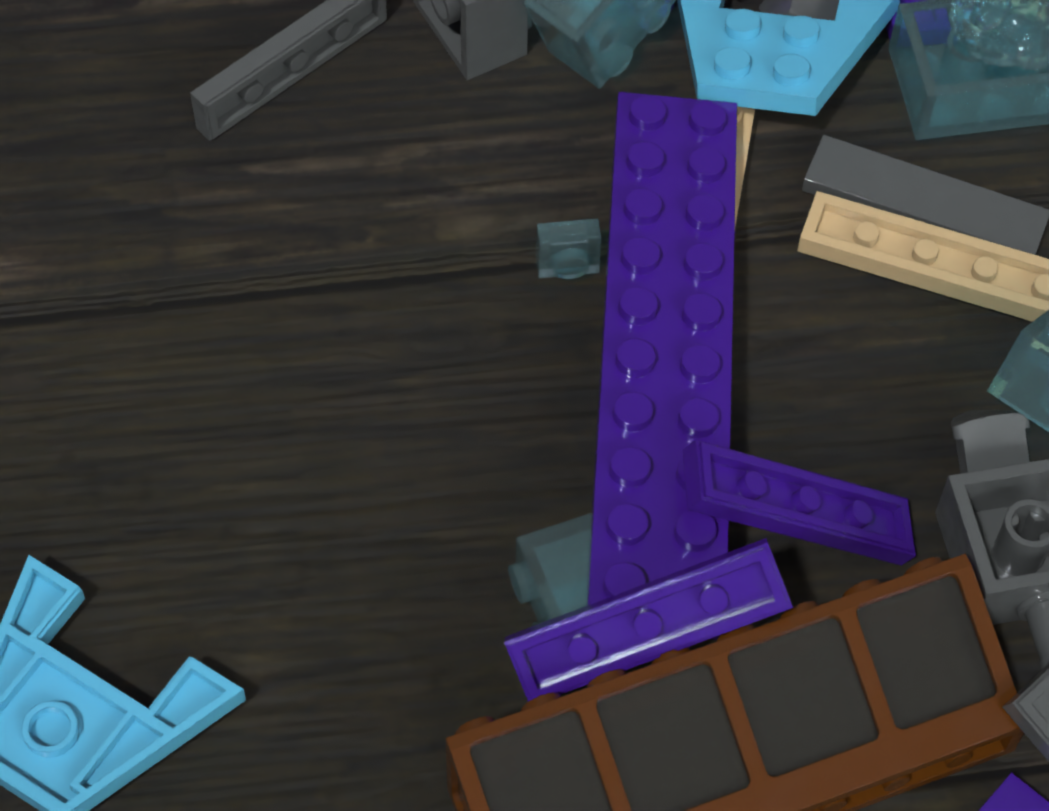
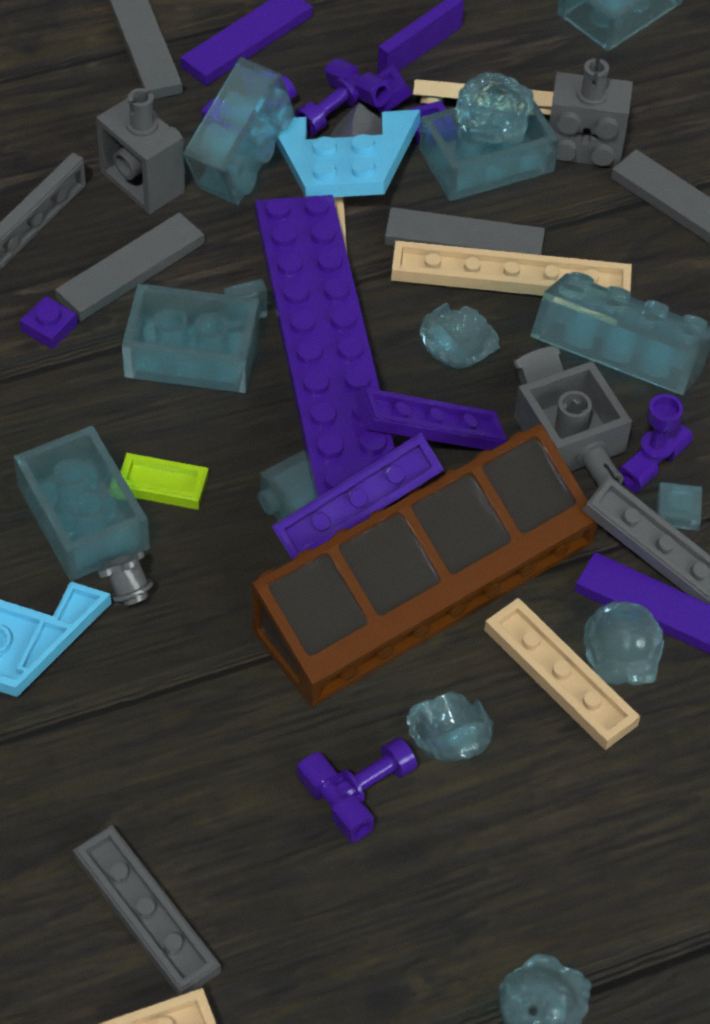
camera: 15 degrees left, 5 degrees down
none -> clear light blue brick [14,425,150,582]
none -> dark purple plate [20,296,78,350]
none -> dark grey tile [55,212,205,321]
none -> dark grey brick [97,549,153,606]
none -> lime tile [116,453,209,510]
none -> clear light blue brick [122,283,259,393]
none -> clear light blue hair [420,303,500,369]

